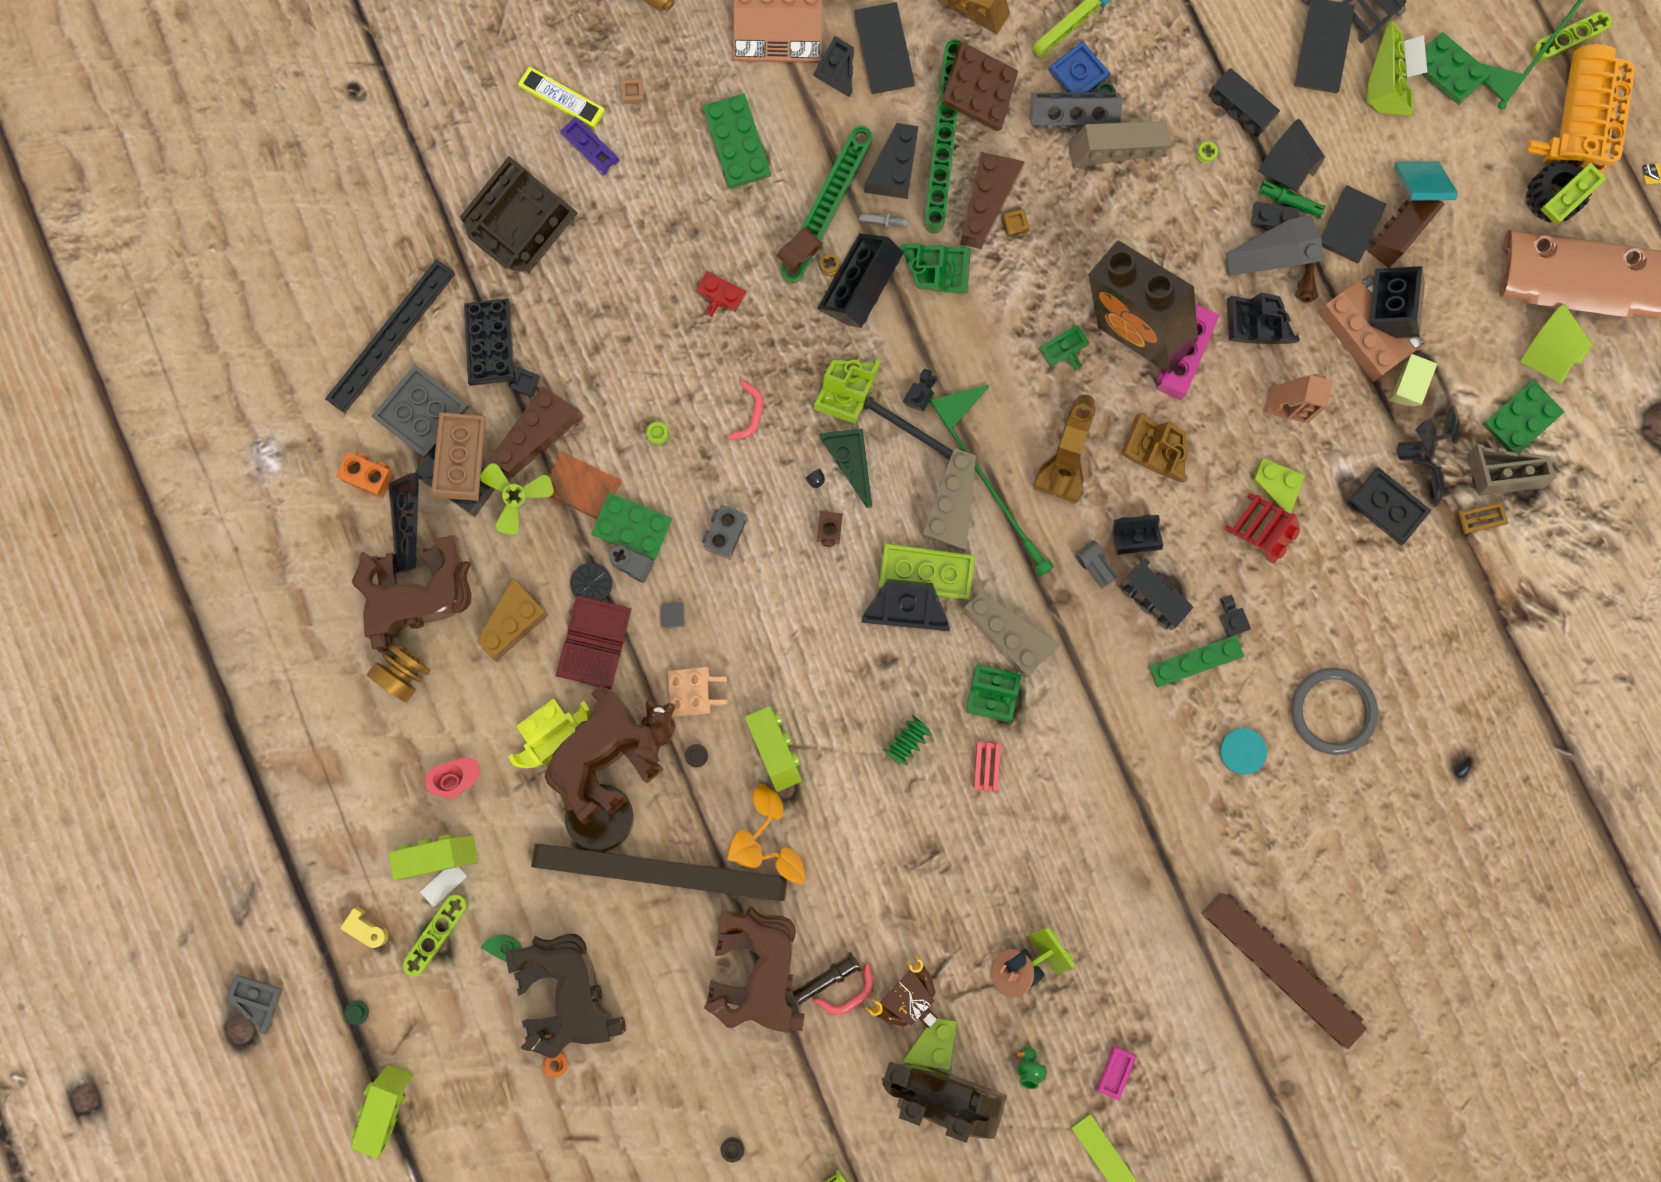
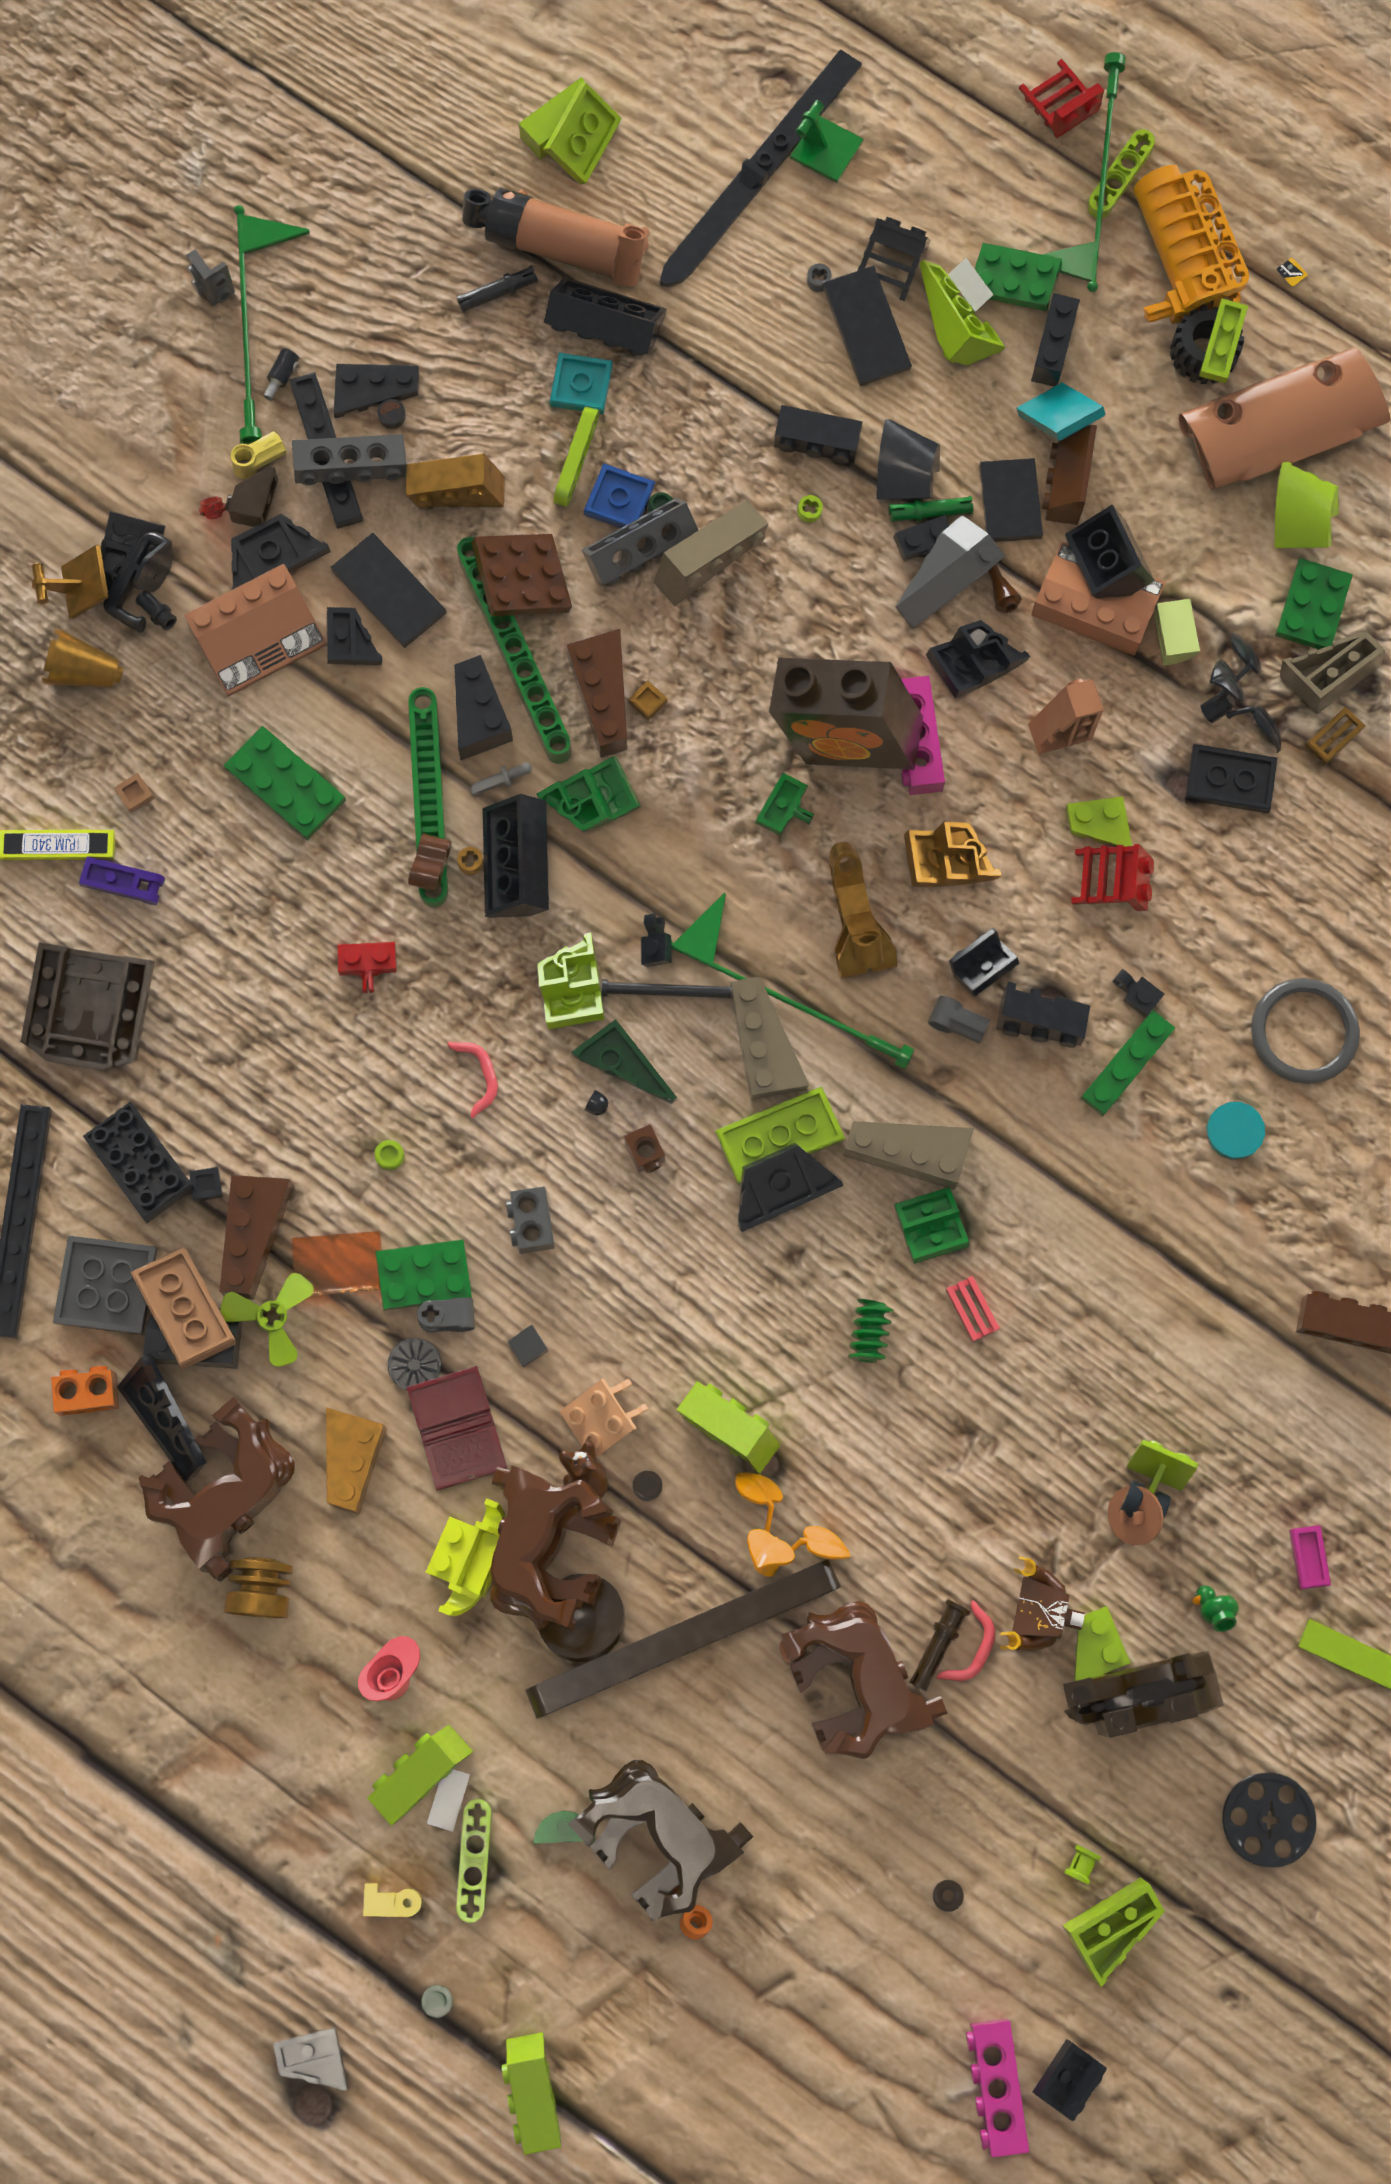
camera: 30 degrees left, 5 degrees down
none -> black brick [1031,293,1080,387]

